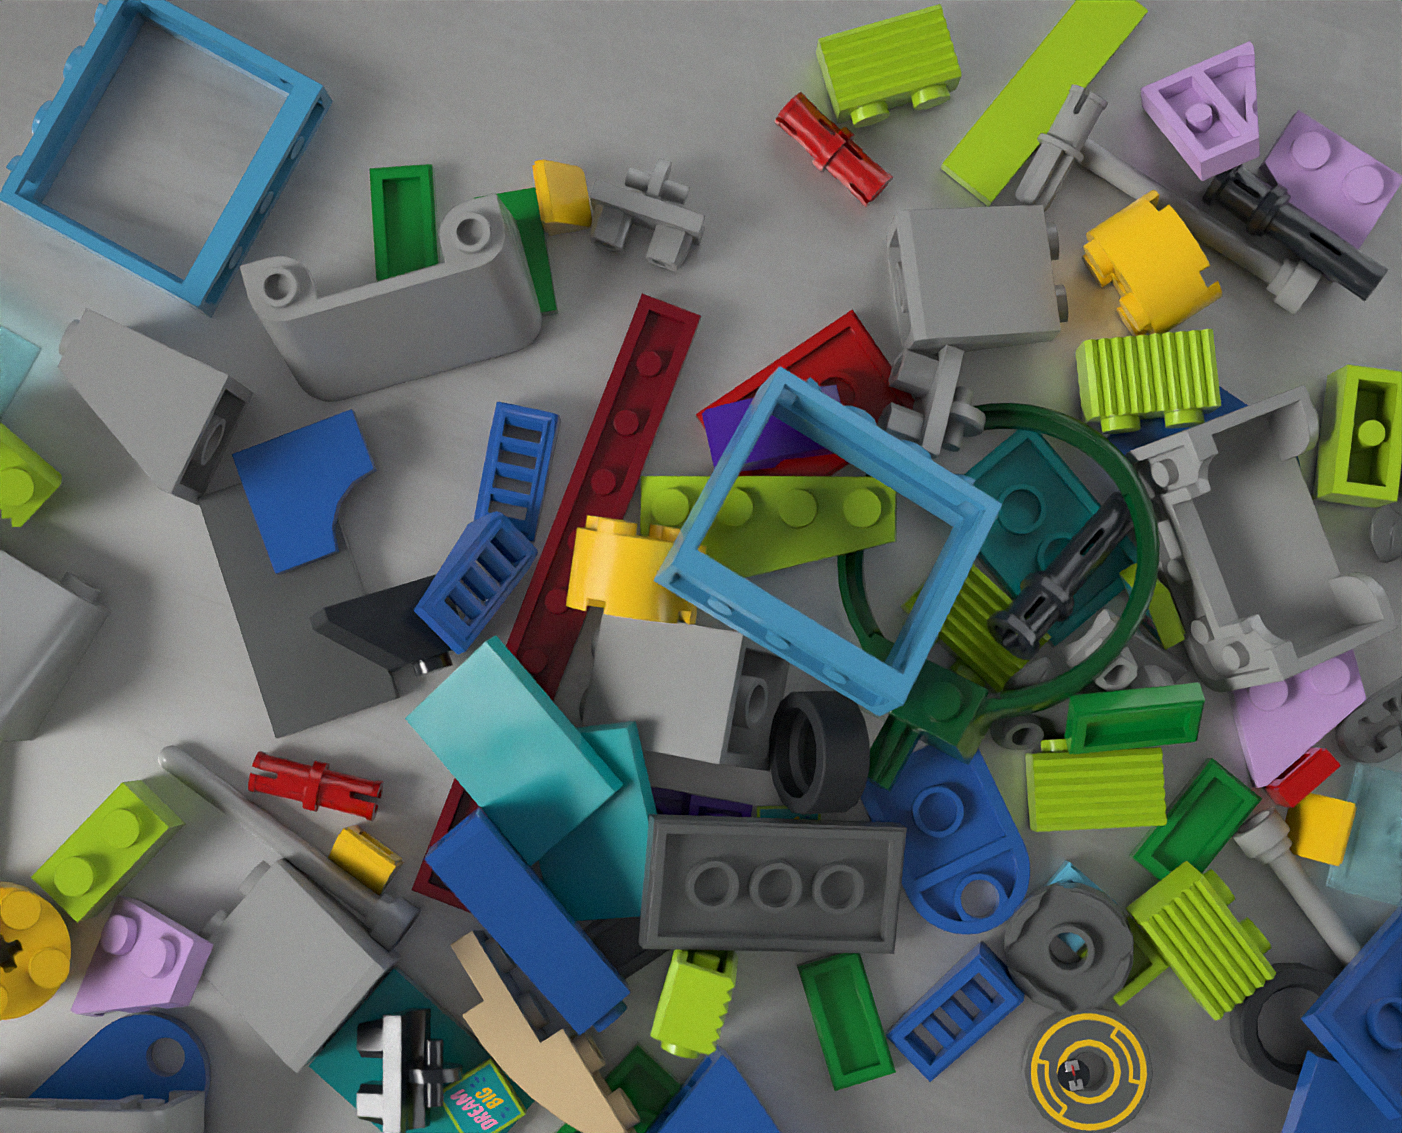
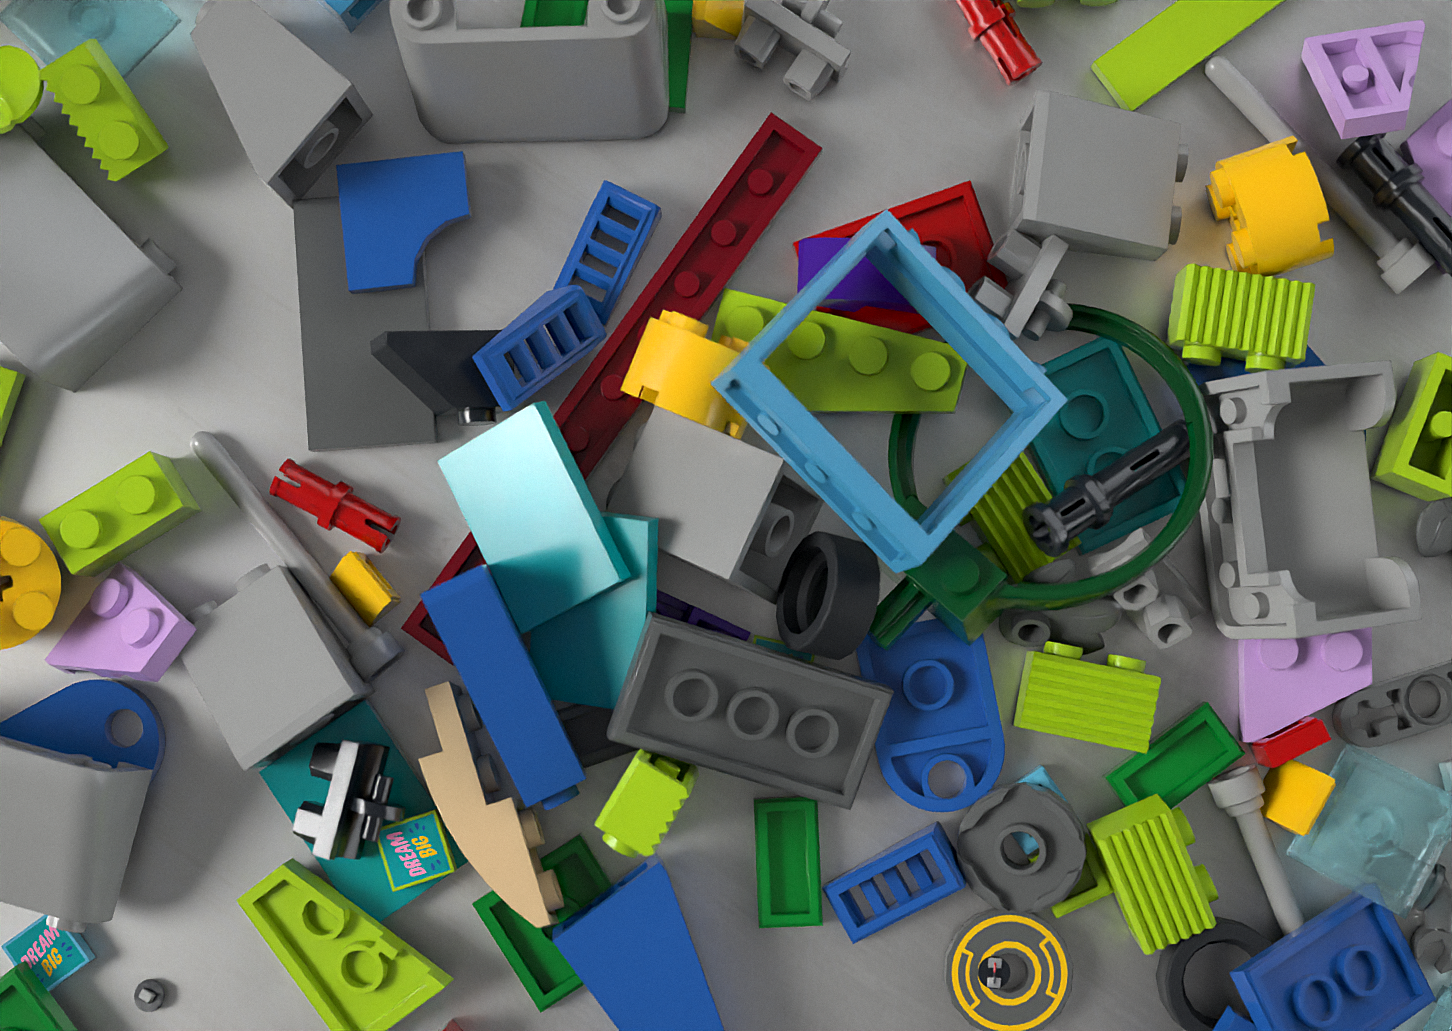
camera: 15 degrees right, 0 degrees up
light grey axle [1015,84,1108,212] -> none
green tile [1065,682,1205,755] -> none
lime tile [1119,563,1185,650] -> none

